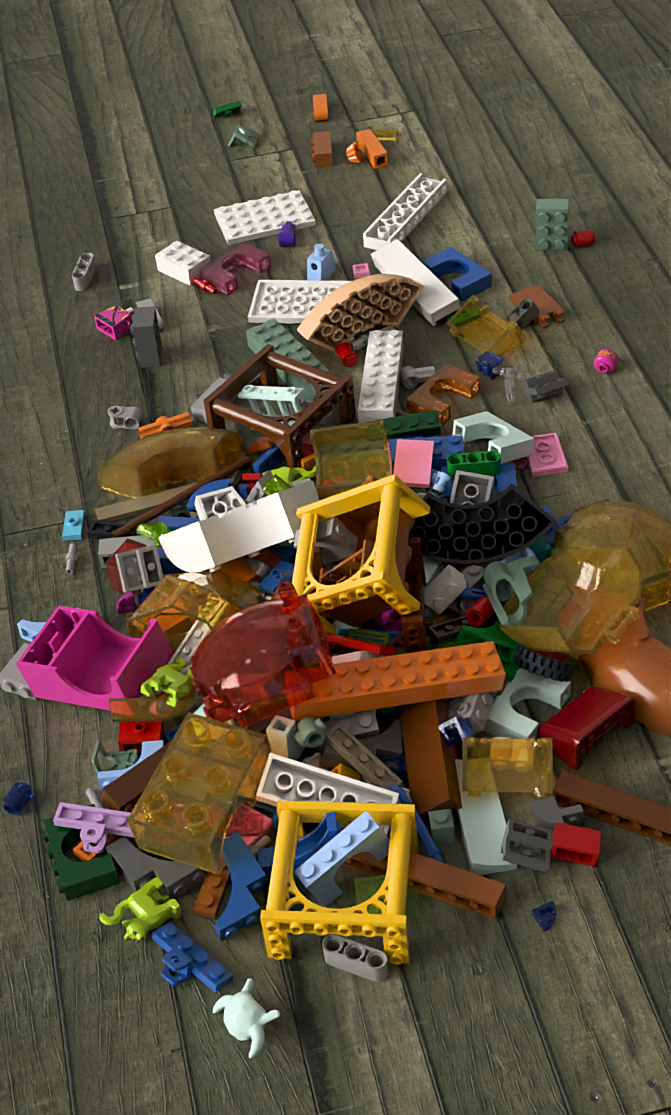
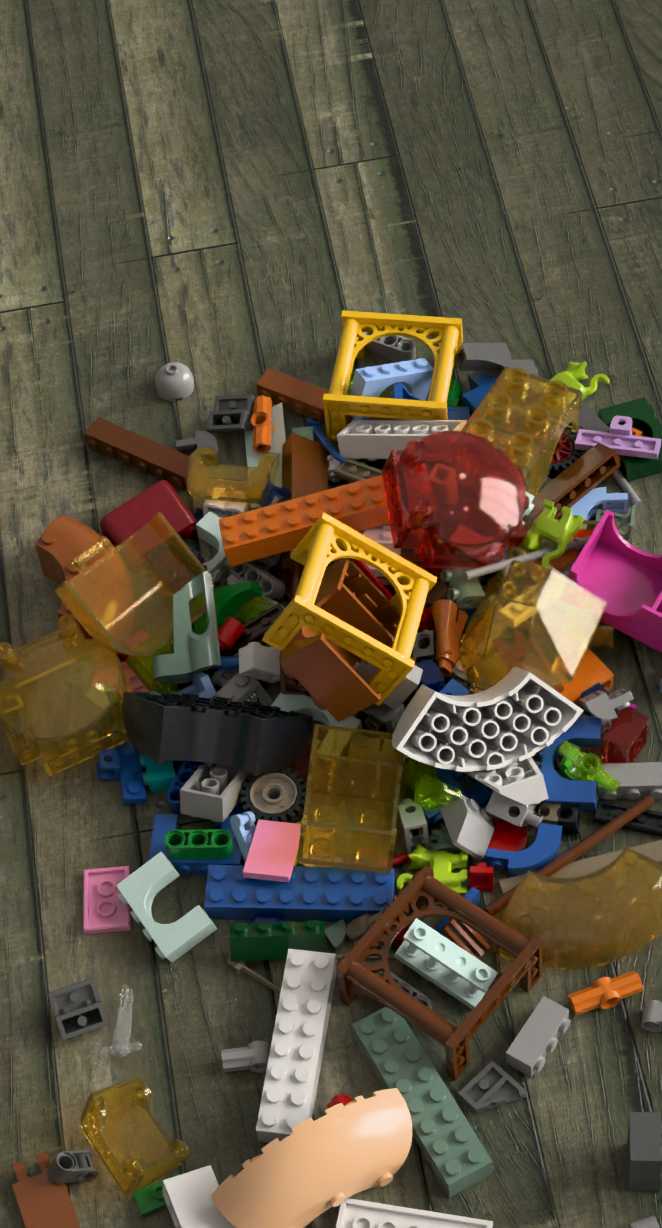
camera: 175 degrees left, 10 degrees up
blue plate [152,922,234,993] -> none
light aqua piece [213,978,280,1059] -> none
black sword [228,464,250,493] -> none
clear orange arch [406,363,481,426] -> none
clear blue window [476,351,503,380] -> none
clear blue tile [532,901,556,932] -> none
red brick [550,822,601,867] -> none
none -> light grey cylinder [155,362,195,402]
none -> orange piece [250,395,274,454]
none -> dark grey arch [455,343,543,405]

